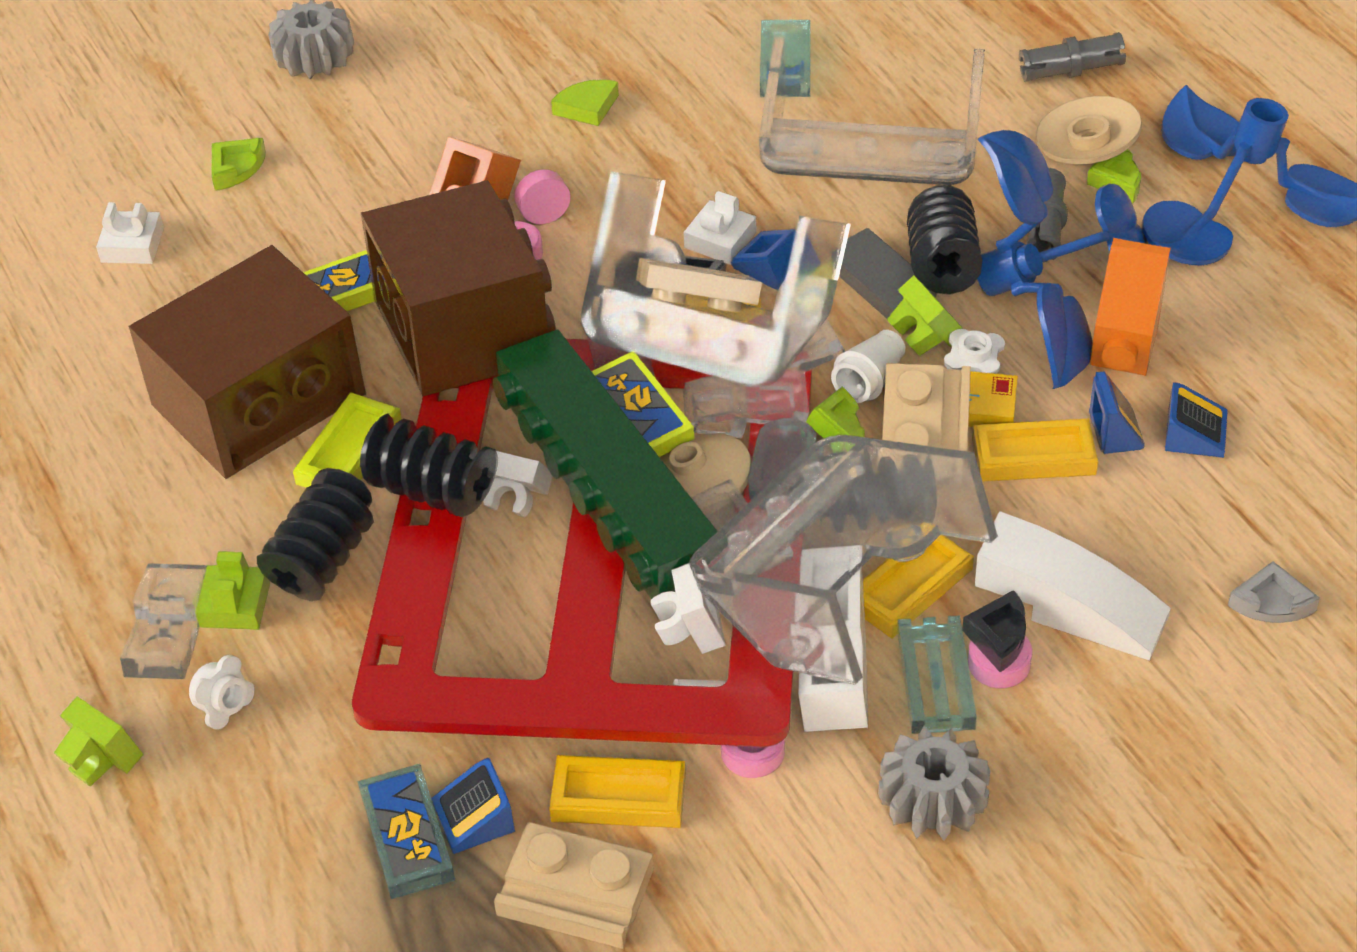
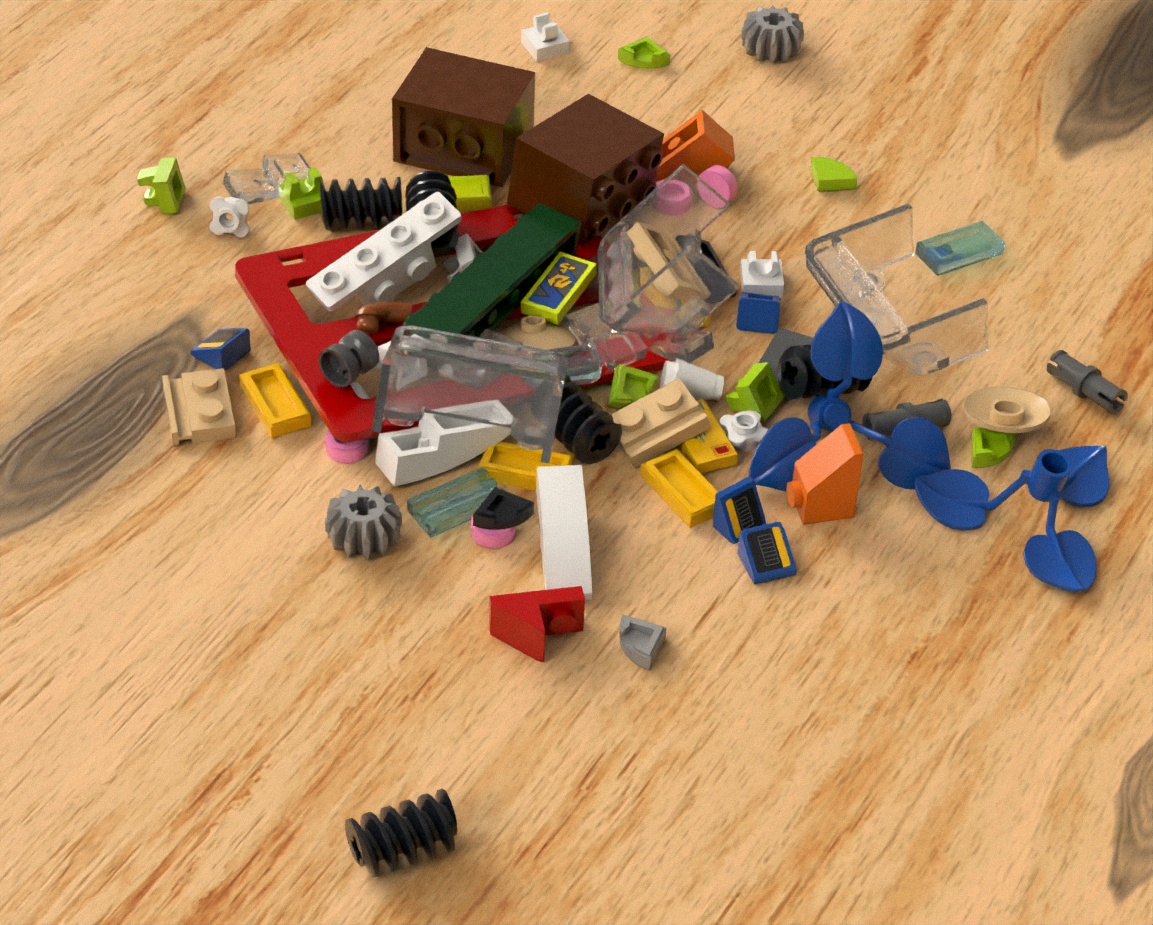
camera: 55 degrees right, 5 degrees down
tile [357,763,455,899] -> none
none -> white bracket [306,192,462,311]
none -> dark grey wheel [318,330,379,388]
none -> dark orange arm [355,301,412,334]
none -> red slope [489,586,585,662]

